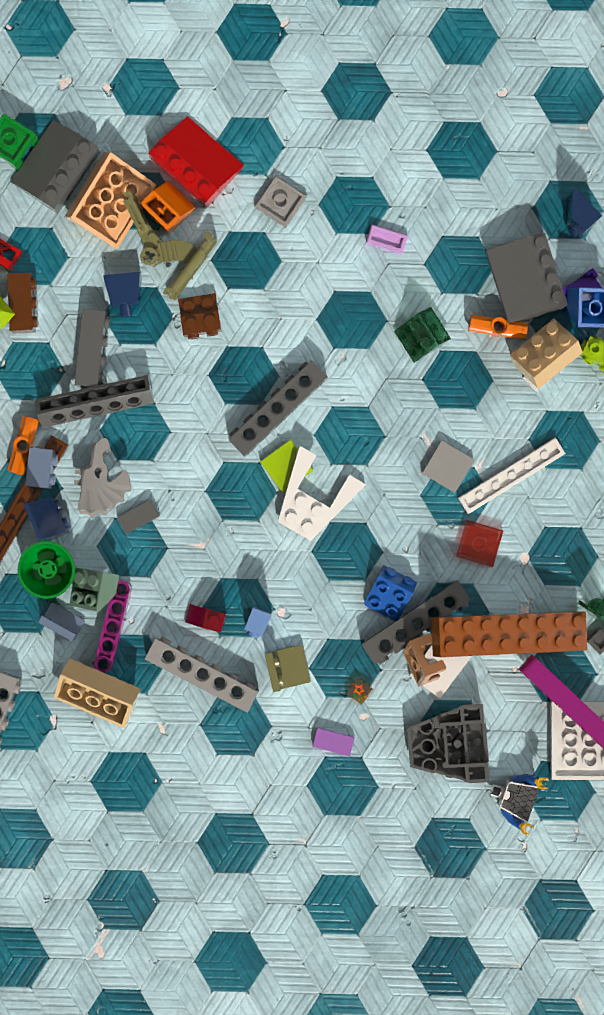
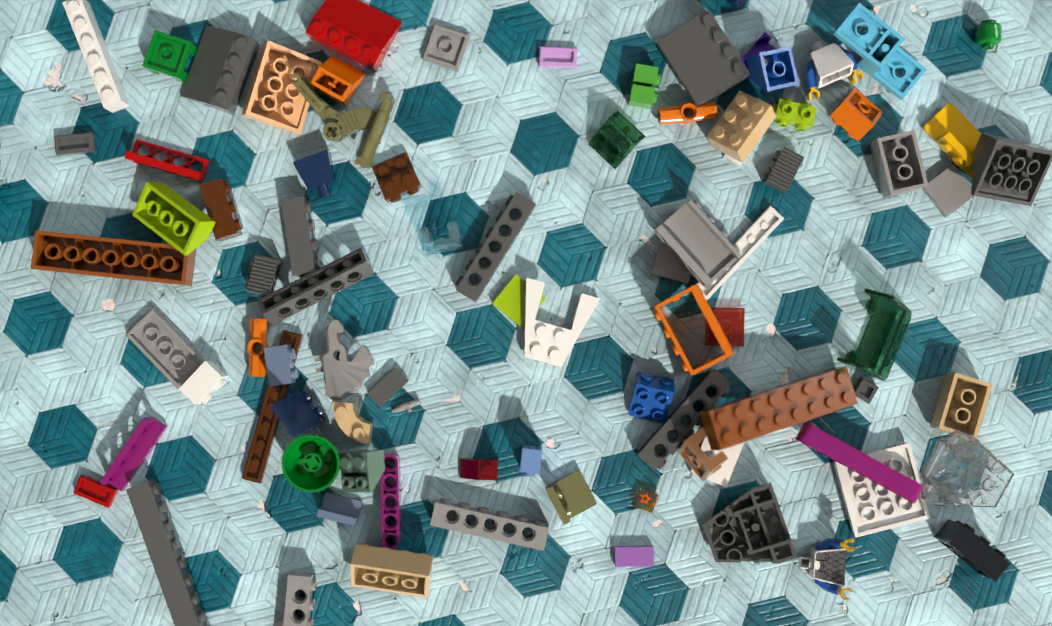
camera: 15 degrees left, 0 degrees up
none -> dark grey brick [245,254,282,296]
none -> tan brick [333,401,373,444]
none -> light grey helmet [392,398,420,413]
none -> clear light blue panel [418,221,463,256]
none -> bright green piece [628,63,661,109]
none -> orange hose [653,283,734,376]
none -> light grey panel [654,199,742,288]
none -> dark grey brick [763,147,804,193]

